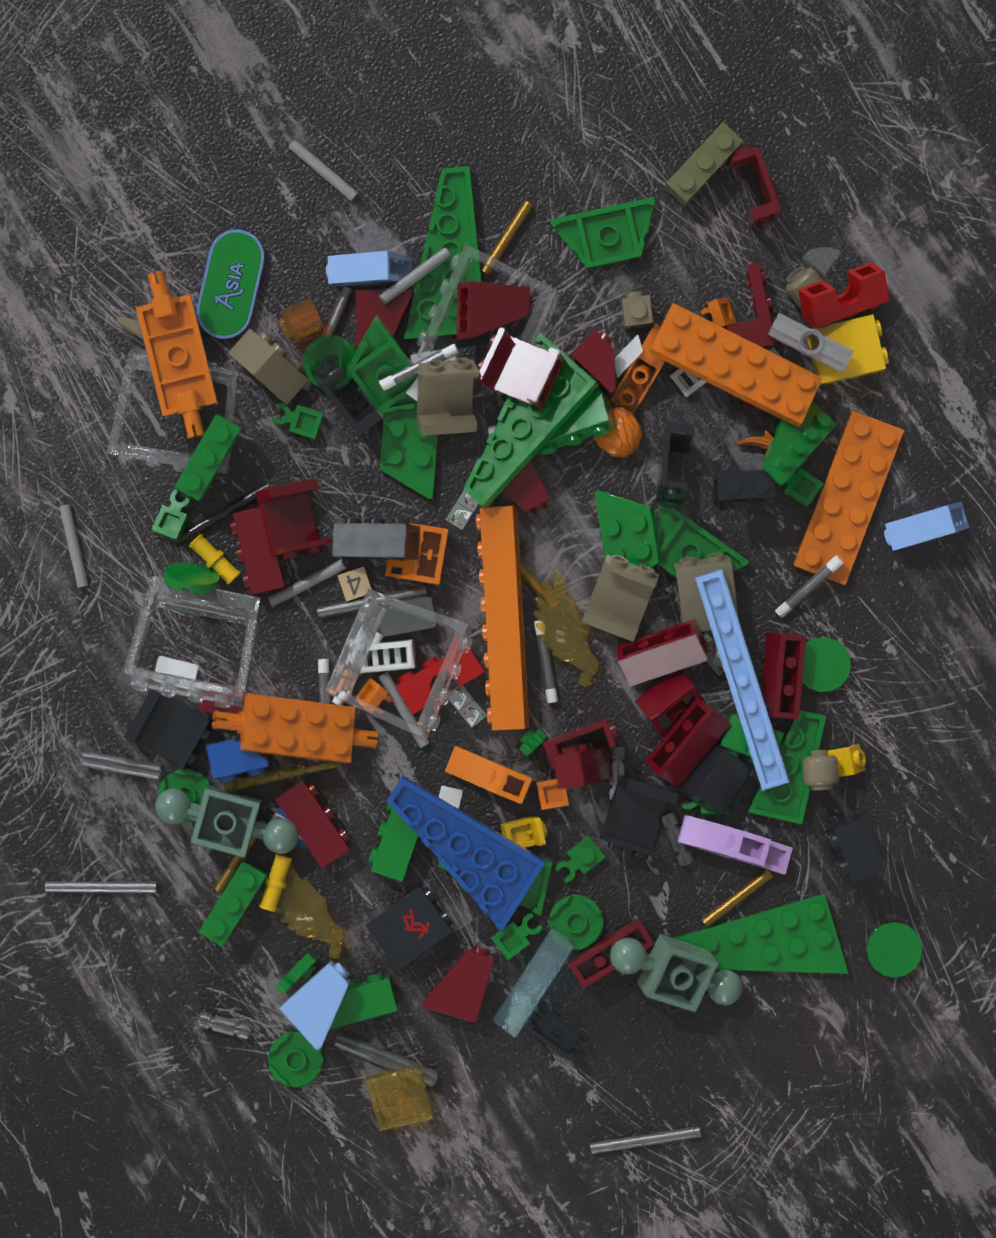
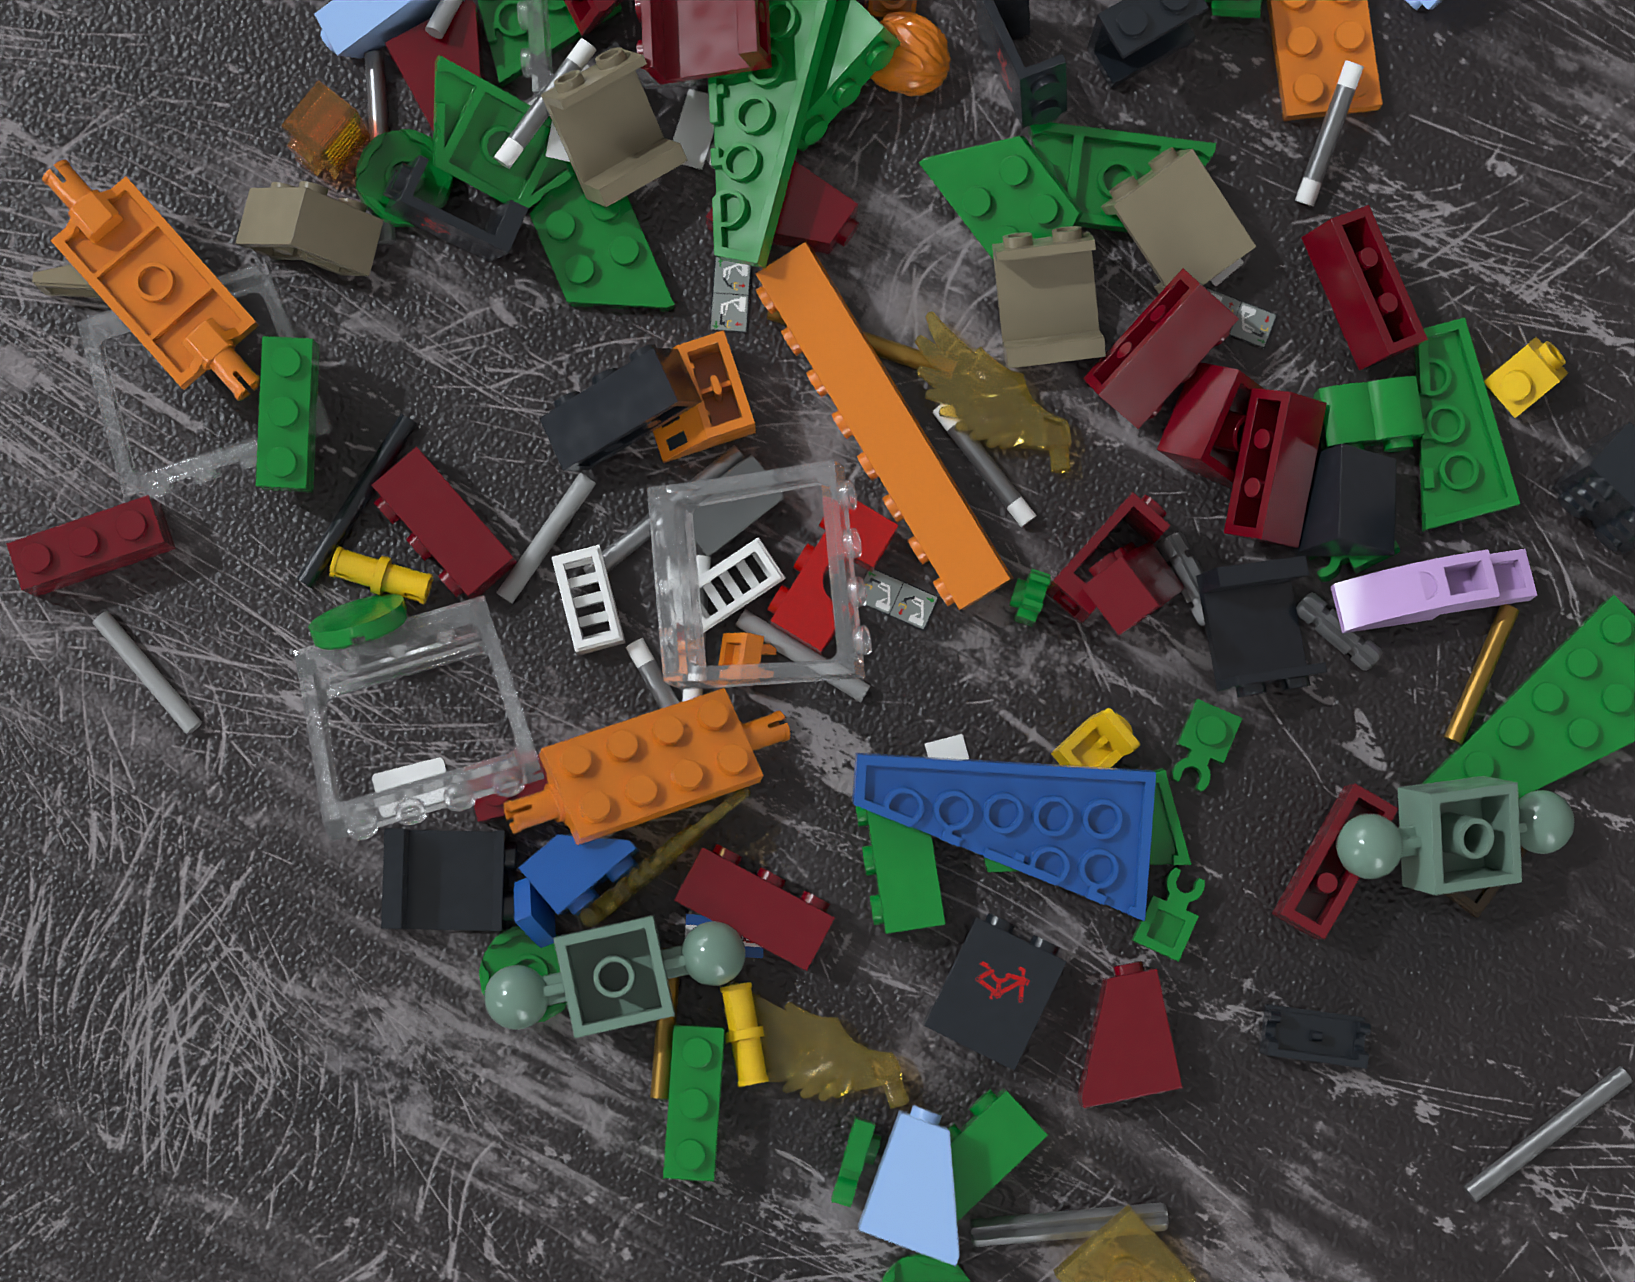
camera: 35 degrees left, 5 degrees down
flat silver bar [45,881,157,893] -> none
flat silver axle [80,751,162,779] -> none
green plate [151,489,193,542] -> none
green tile [197,230,265,340] -> none
dark red panel [256,478,332,560] -> none
green plate [272,403,324,440] -> none
tan tile [338,567,373,602] -> none
orange slope [445,746,532,804] -> none
clear light blue slope [493,928,575,1038] -> none
orange tile [537,779,569,810] -> none
green tile [548,894,604,950] -> none
light blue tile [695,569,789,791] -> none
green tile [802,637,851,692] -> none
dark tan head [802,750,840,790] -> none
none -> dark red brick [6,495,176,597]
none -> blue tile [514,878,556,948]
none -> white slope [552,545,626,655]
none -> white sticker [673,89,714,170]

